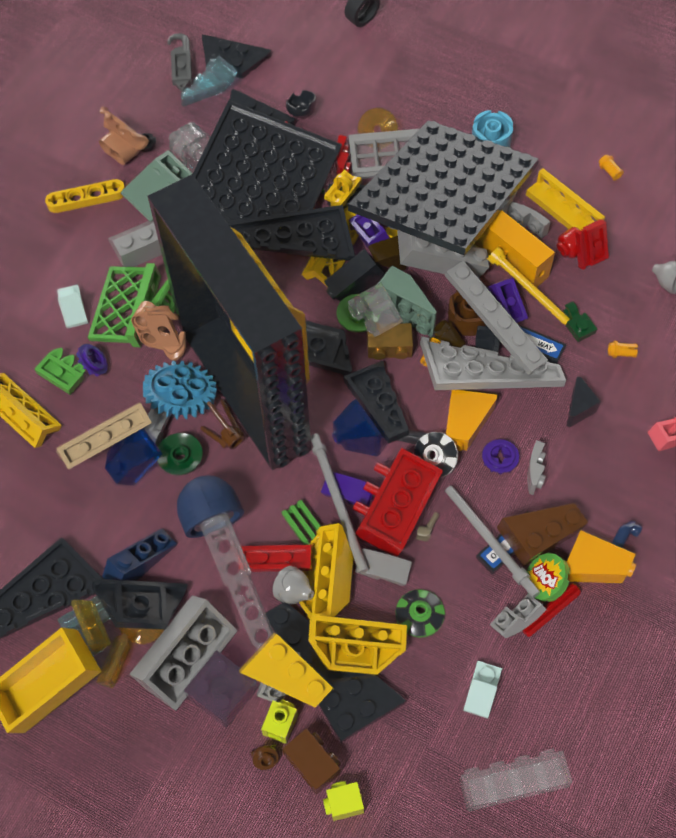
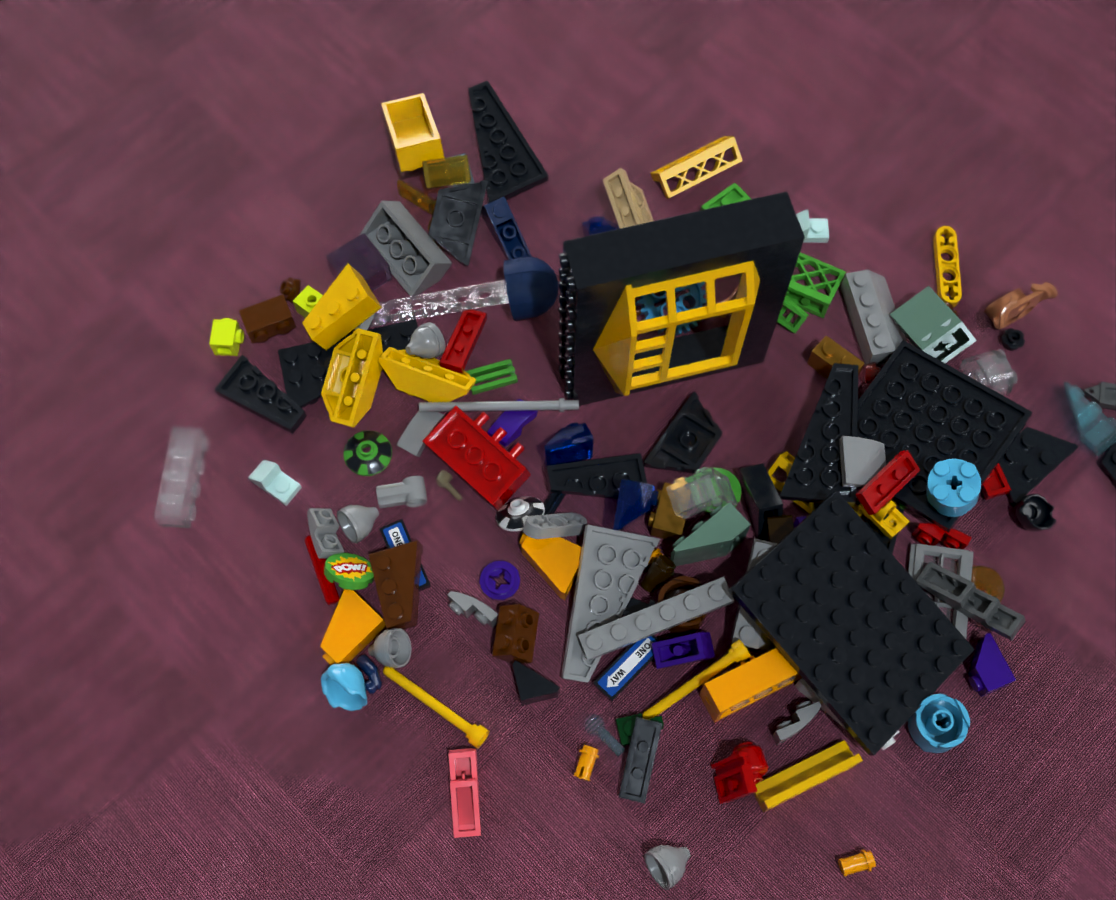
camera: 105 degrees right, 5 degrees up
light grey bar [445,486,540,598] -> none
none -> black wing [214,354,307,434]
none -> medium azure hair [321,663,367,711]
none -> light grey helmet [337,504,379,543]
none -> light grey helmet [368,628,412,668]
none -> light grey piece [376,476,427,509]
none -> yellow piece [383,666,490,749]
none -> reddish brown brick [492,604,539,664]
none -> light grey beam [523,512,587,539]
none -> clear light blue bar [584,714,625,756]
none -> clear blue slope [613,479,659,531]
none -> black tile [618,716,663,804]
none -> light grey slope [839,436,886,488]
none -> red plate [855,450,920,515]
none -> dark grey slope [916,561,1026,641]
none -> medium azure brick [926,459,981,517]
none -> dark purple slope [968,633,1016,697]

